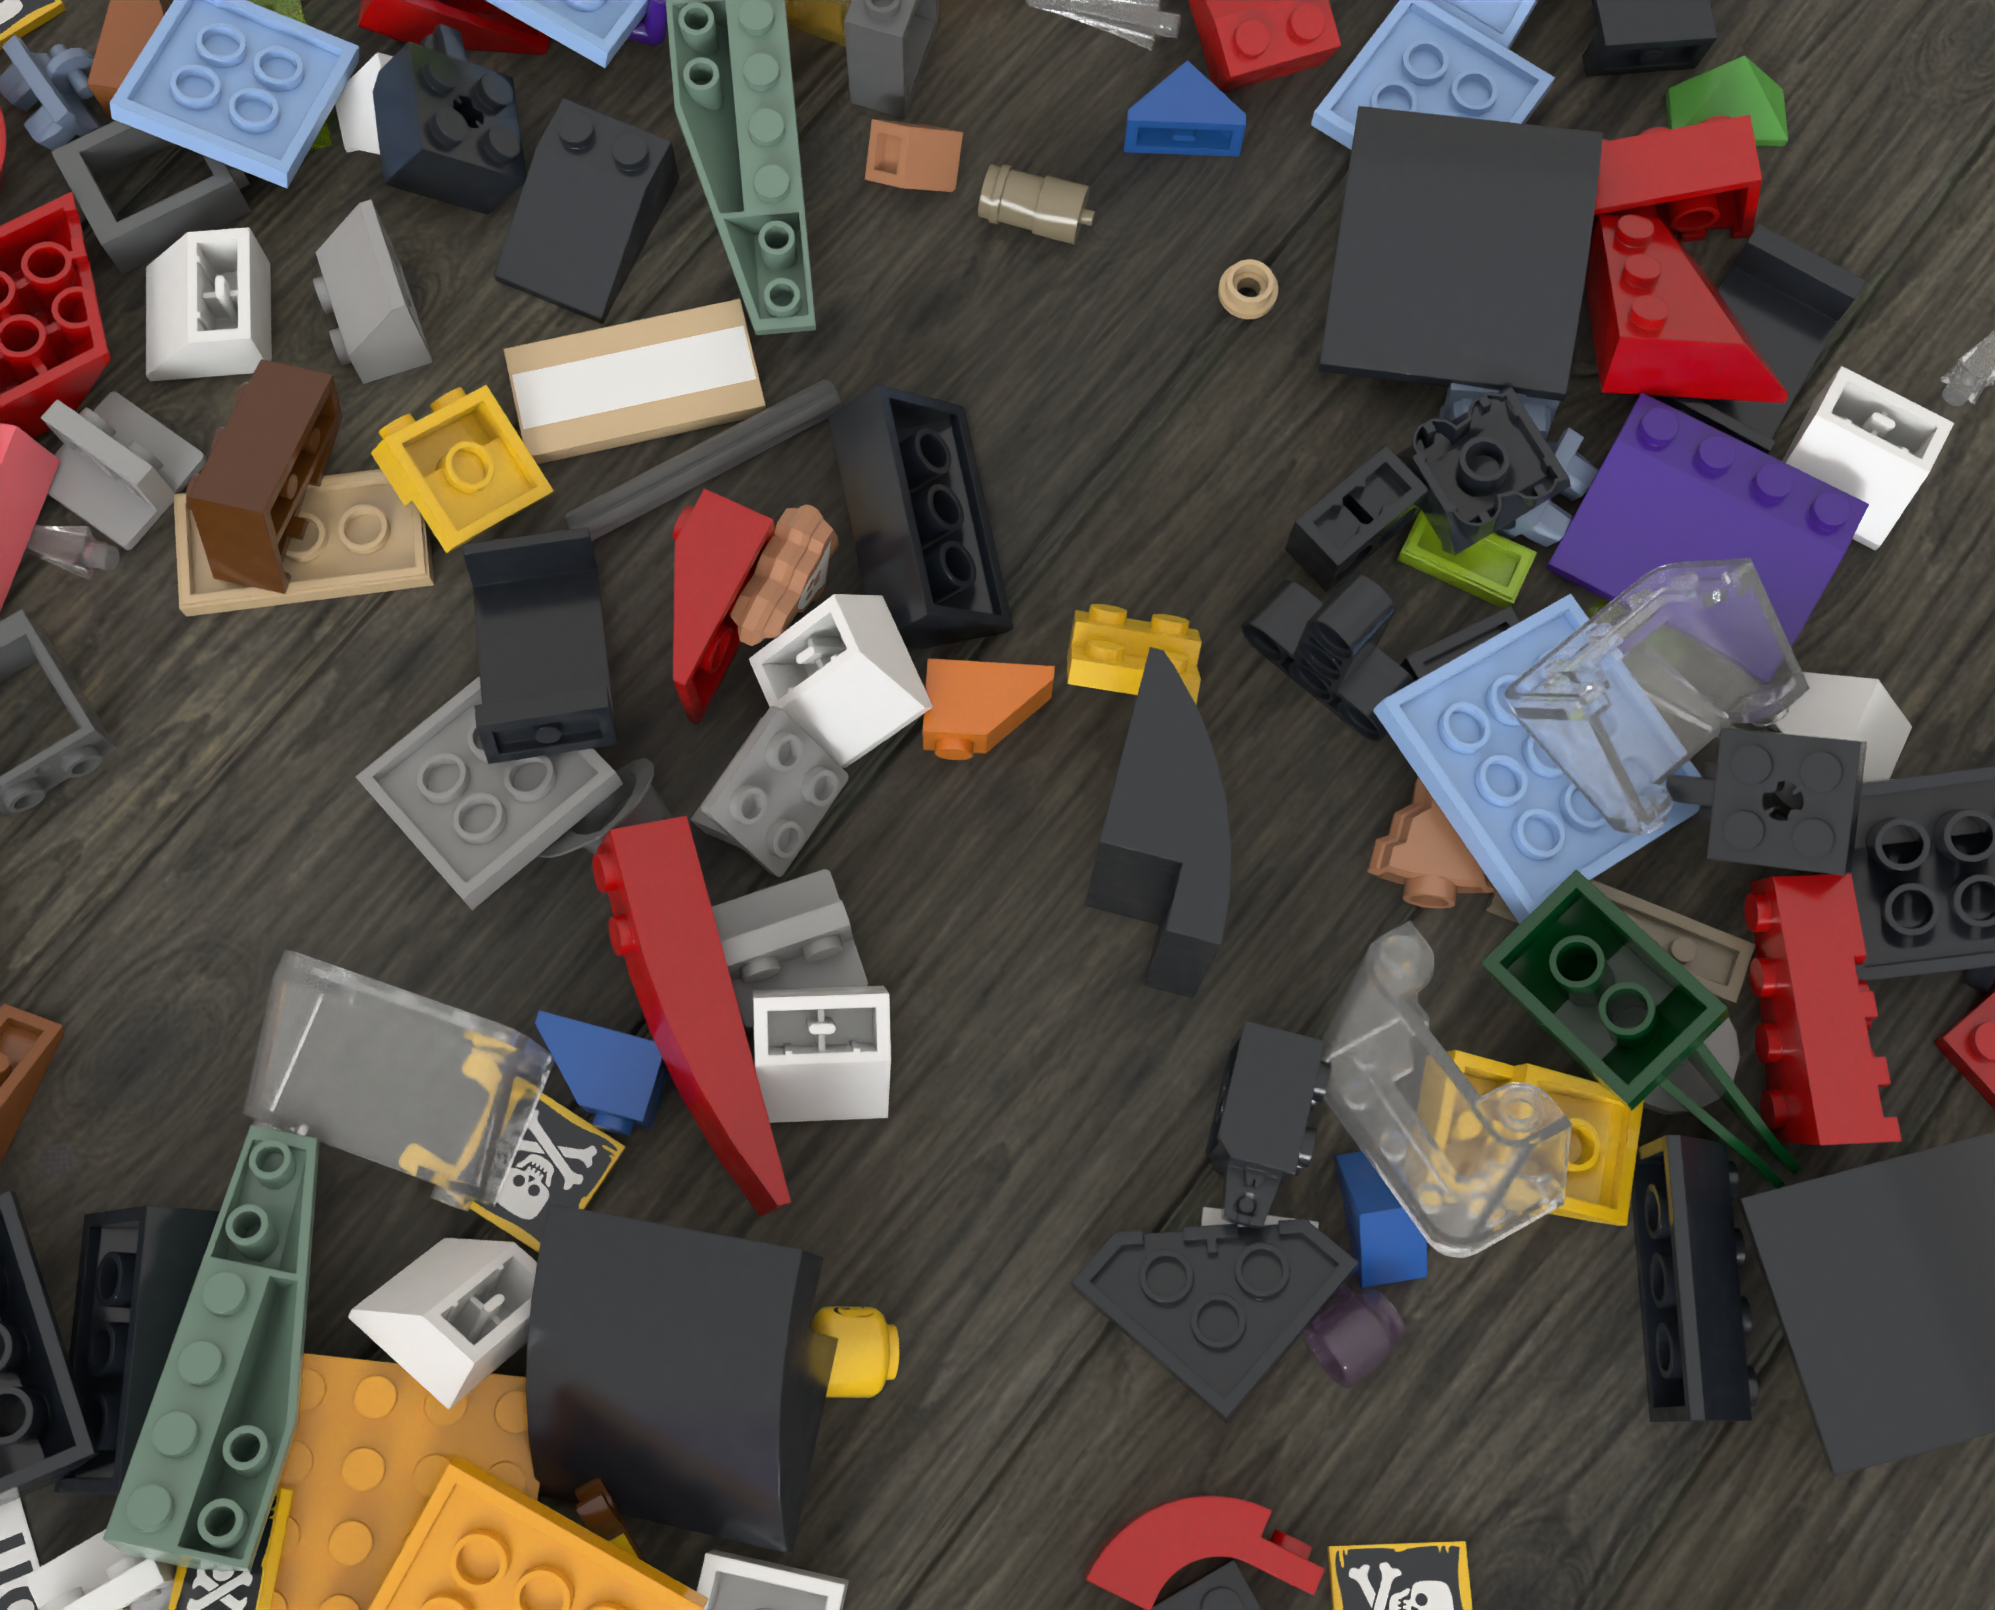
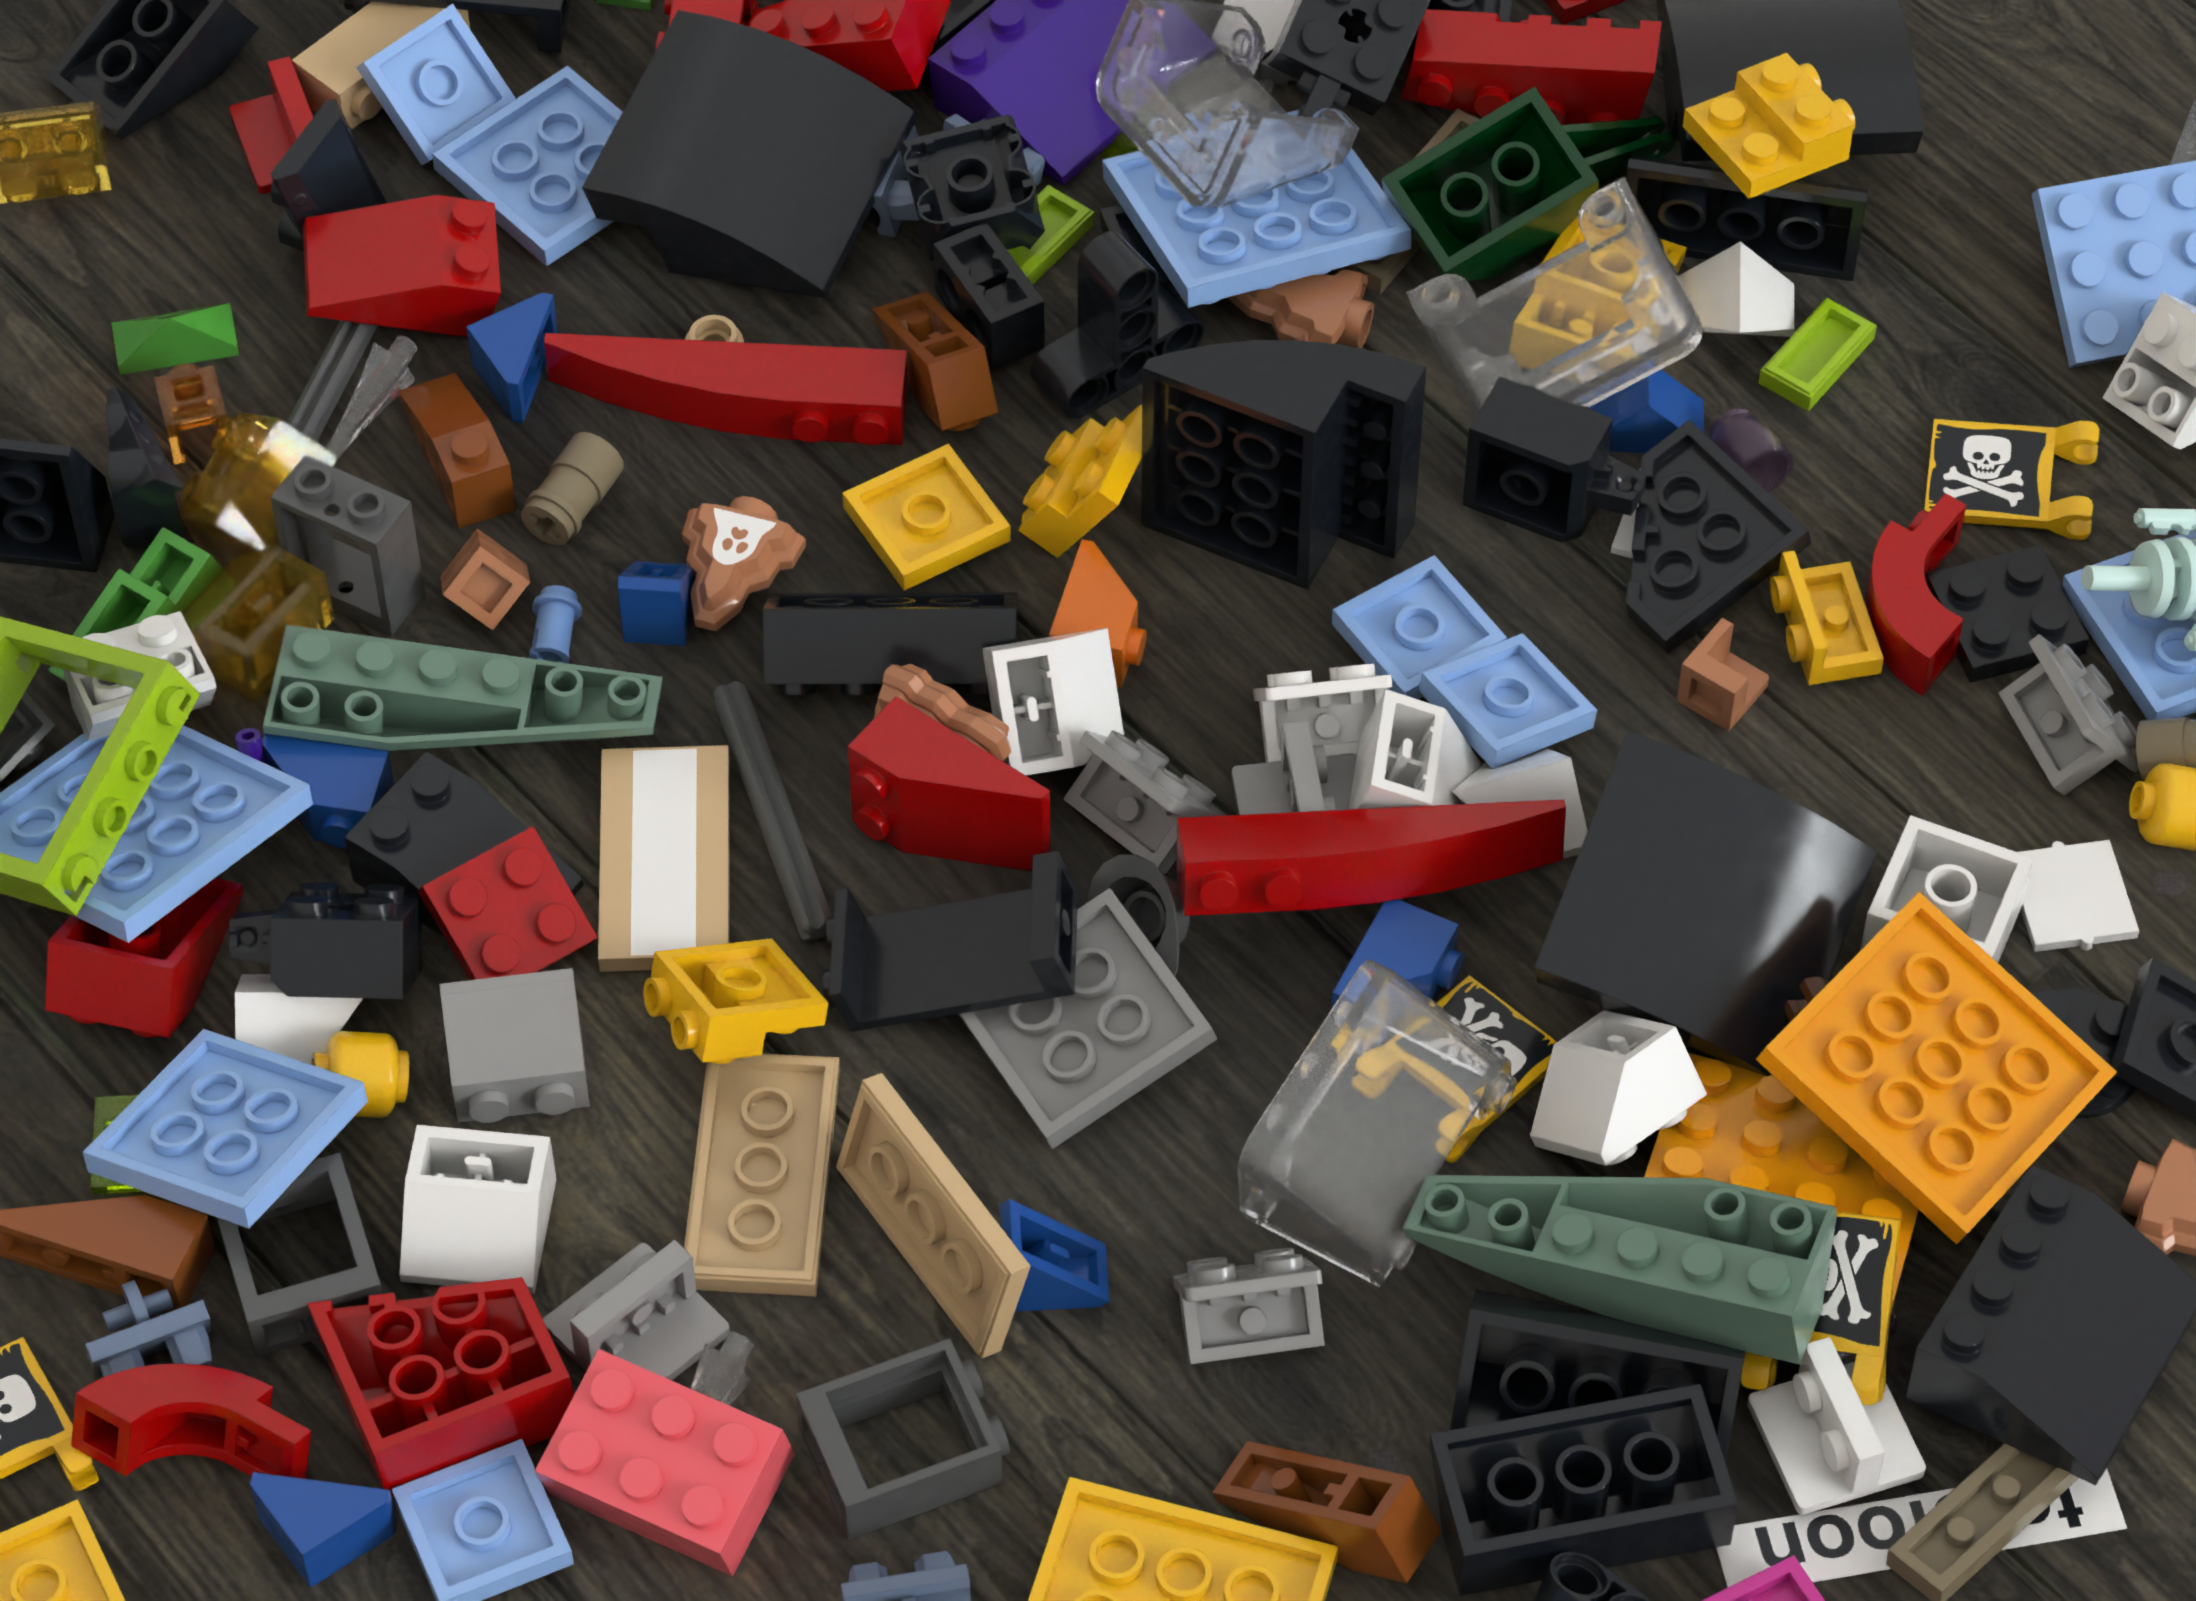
camera: 75 degrees left, 20 degrees down
reddish brown wedge [186,359,343,594] -> none
none -> blue slope [262,734,394,848]
none -> yellow head [311,1031,409,1118]
none -> dark orange slope [398,373,516,529]
none -> red plate [418,826,598,980]
none -> medium blue pin [529,585,582,663]
none -> red slope [544,333,909,445]
none -> blue slope [618,561,695,646]
none -> nougat rock [682,496,806,631]
none -> tan tile [836,1073,1031,1358]
none -> yellow plate [842,444,1011,591]
none -> dark orange slope [872,291,998,431]
none -> blue slope [1000,1199,1110,1311]
none -> light grey bracket [1172,1248,1325,1364]
none -> white bracket [1253,663,1393,762]
none -> light blue plate [1332,555,1507,700]
none -> light blue plate [1419,633,1597,769]
none -> white slope [1452,748,1588,859]
none -> white slope [1674,241,1794,337]
none -> nougat panel [1677,618,1769,732]
none -> yellow plate [1683,53,1855,199]
none -> lime tile [1758,298,1877,412]
none -> yellow bracket [1770,550,1884,685]

